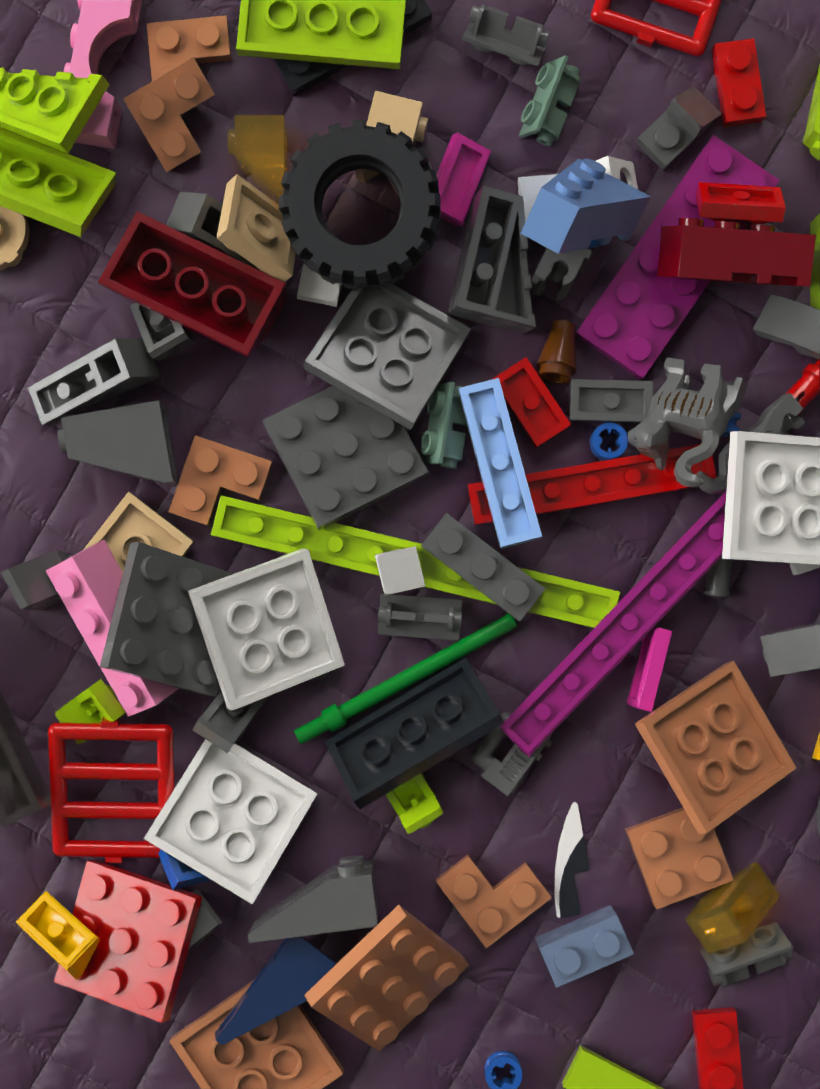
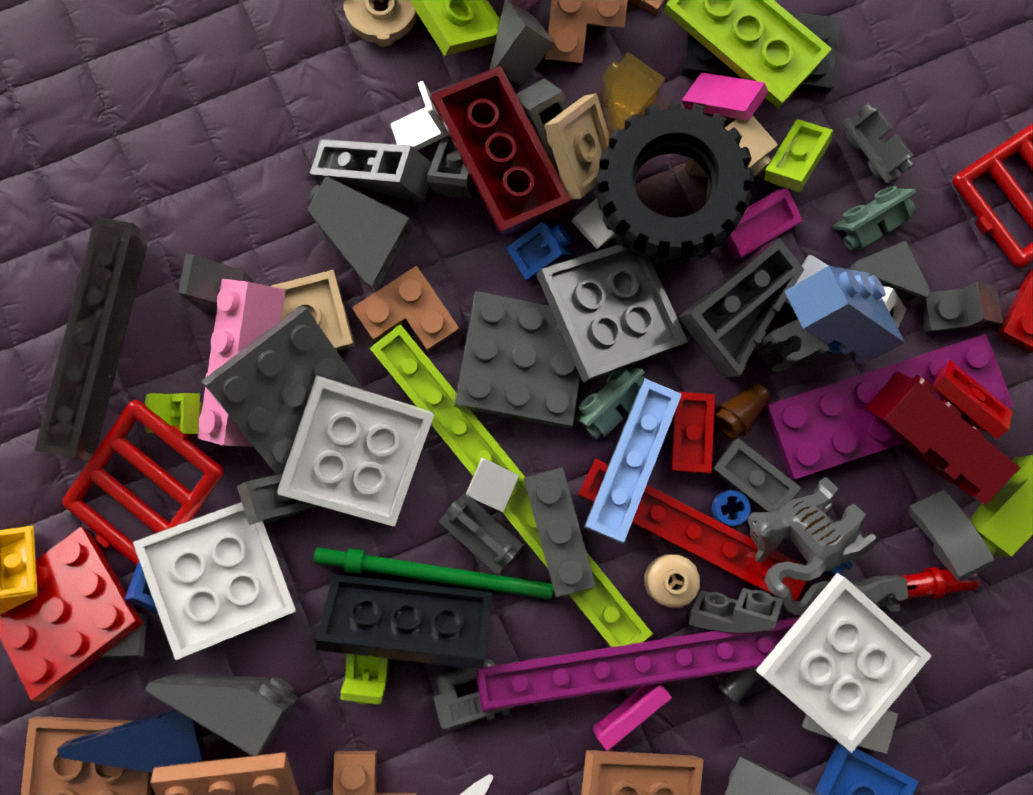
camera: 30 degrees right, 5 degrees down
none -> white bracket [391,81,449,150]
none -> dark grey slope [489,0,554,88]
none -> blue bracket [506,221,574,280]
none -> tan head [644,554,700,608]
none -> dark pink tile [682,72,768,121]
none -> dark grey slope [689,588,784,633]
none -> lime plate [764,119,833,192]
none -> dark grey slope [847,240,930,306]

